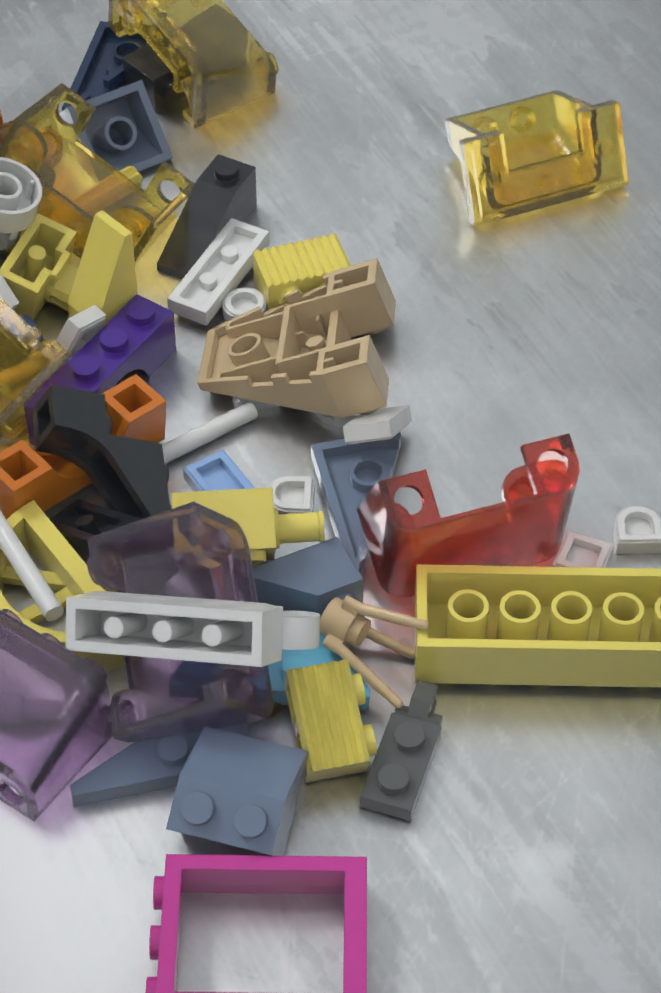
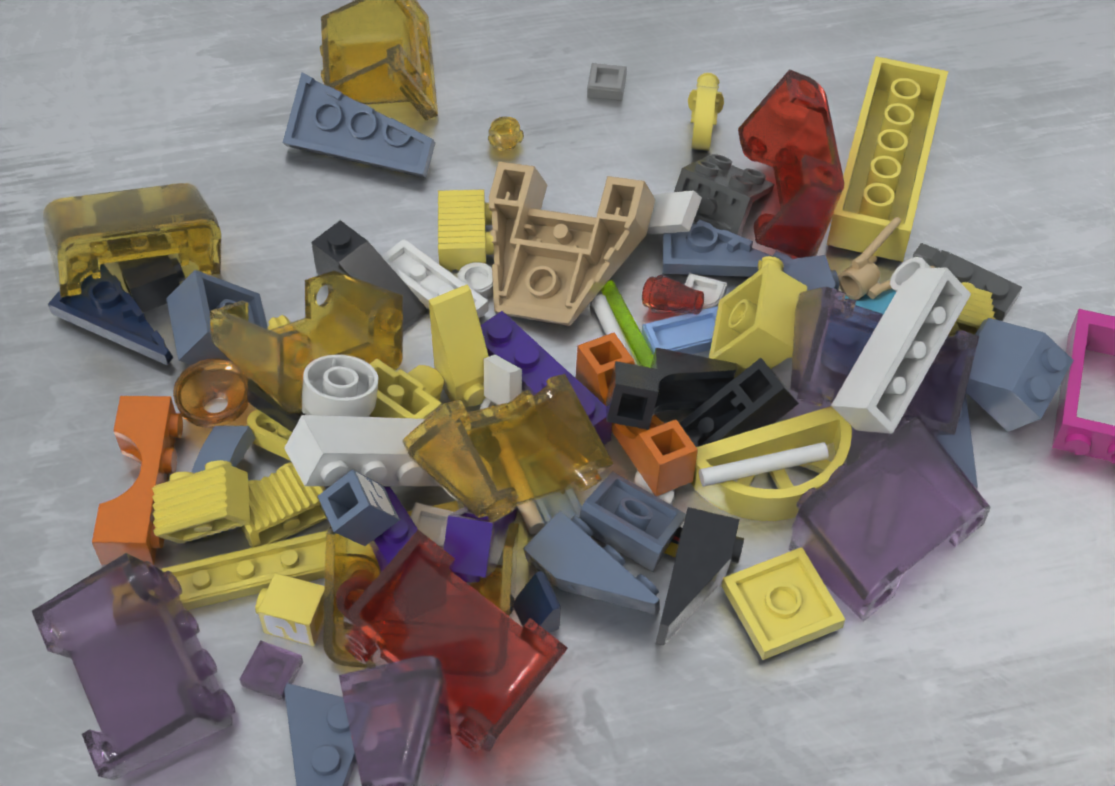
camera: 75 degrees left, 5 degrees up
none -> sand blue wing [282,72,436,178]
none -> clear yellow plate [488,116,524,151]
none -> light grey tile [587,63,627,101]
none -> clear neon green bar [601,281,654,368]
none -> clear red cone [642,274,704,315]
none -> dark grey bracket [674,154,775,236]
none -> light yellow pin [688,73,724,151]

